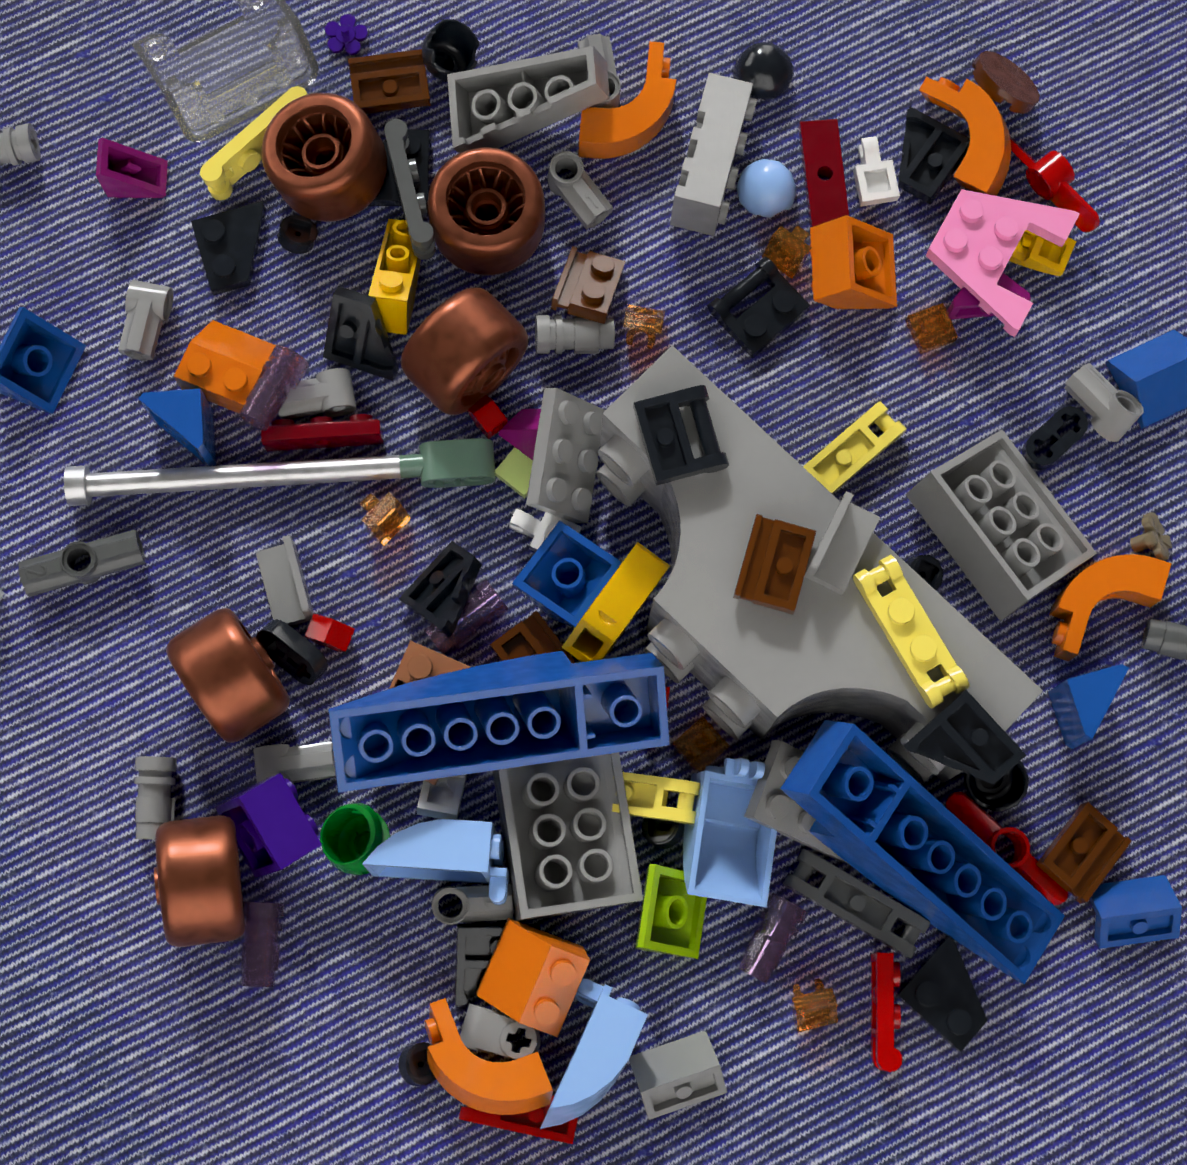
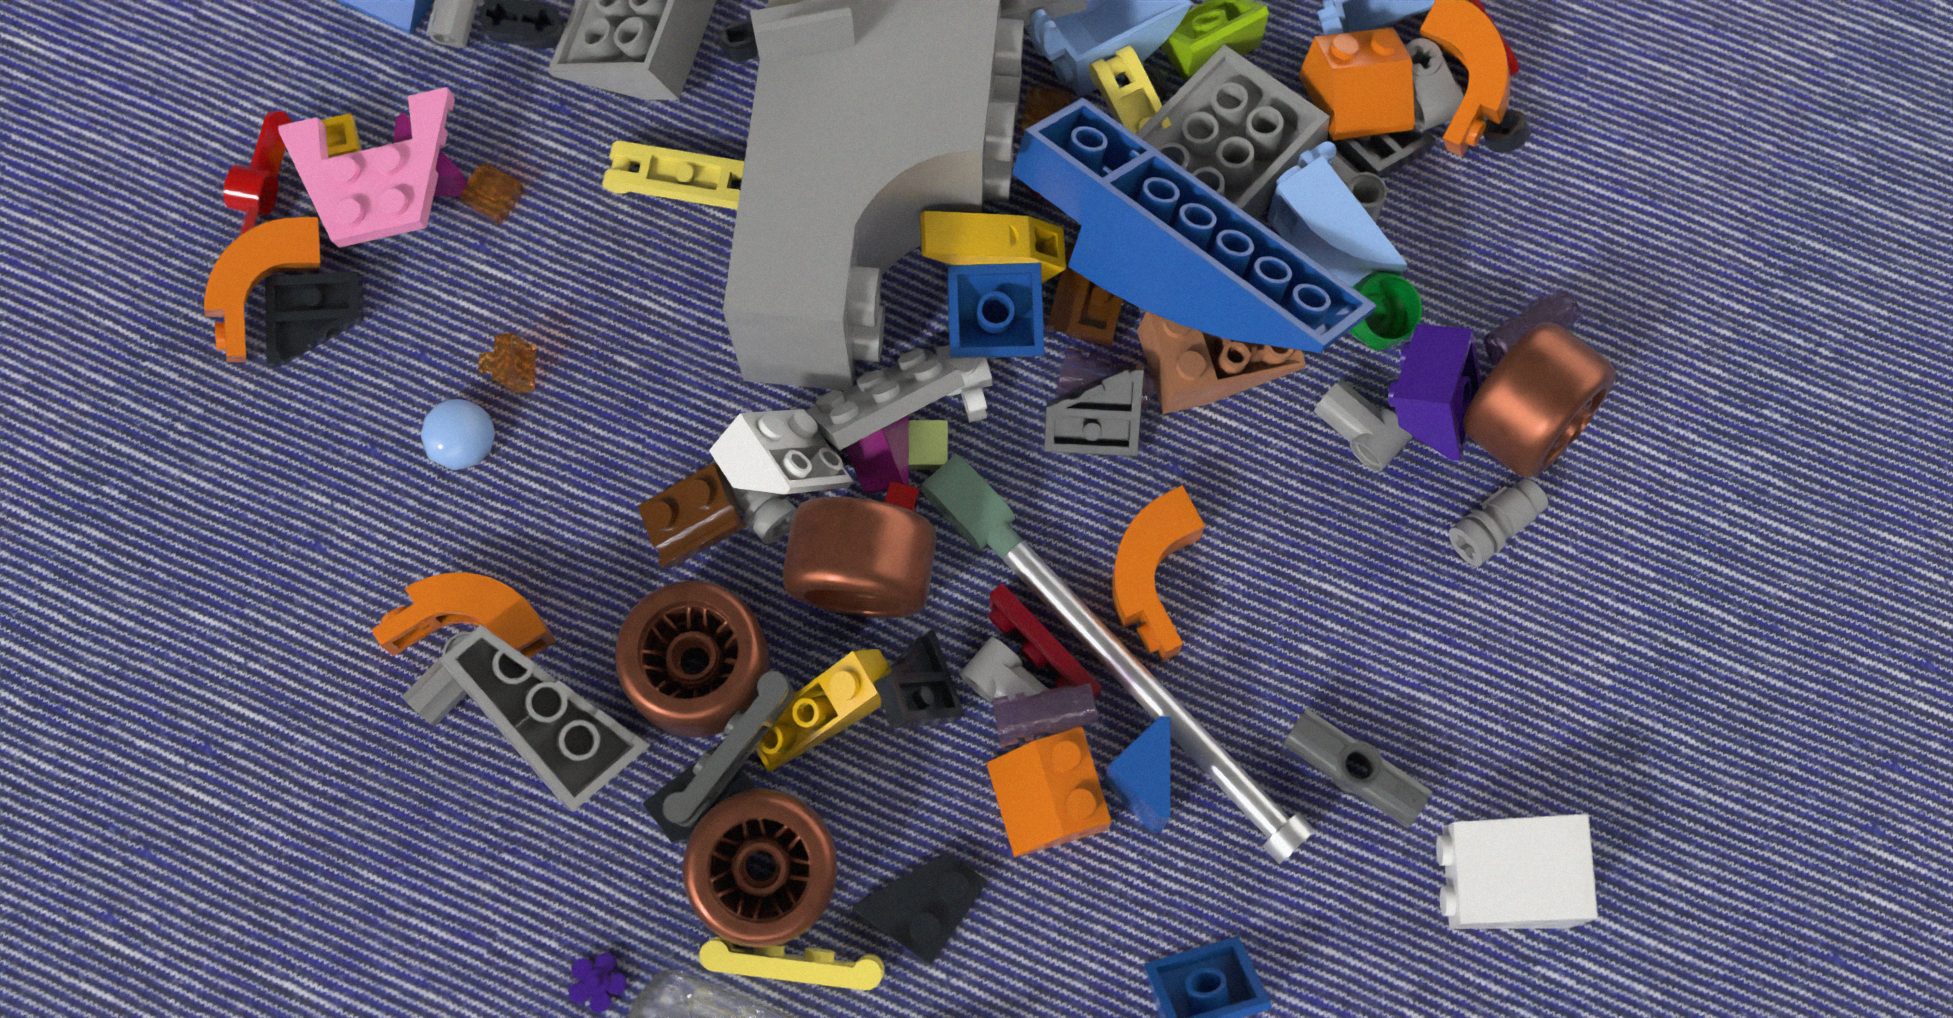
camera: 125 degrees left, 5 degrees down
light grey piece [118,280,174,361] -> none
copper wheel [166,608,290,743] -> none
light grey panel [255,535,314,626] -> none
black beam [256,619,328,685] -> none
black tile [277,215,318,254] -> none
red piece [304,613,355,652] -> none
reddish brown plate [348,49,431,114] -> none
clear orange tile [359,492,411,546] -> none
black hair [422,19,479,82] -> none
light grey piece [547,151,613,230] -> none
clear orange tile [623,305,665,349] -> none
black plate [633,385,729,486] -> none
light grey wedge [670,73,757,236] -> none
black plate [707,257,810,359] -> none
black hair [732,42,794,100] -> none
reddish brown plate [733,514,816,615] -> none
dark red tile [798,119,849,228] -> none
orange slope [810,215,897,309] -> none
white plate [853,136,900,207] -> none
reddish brown tile [972,51,1040,114] -> none
none -> white slope [709,409,853,494]
none -> orange arch [1111,485,1205,663]

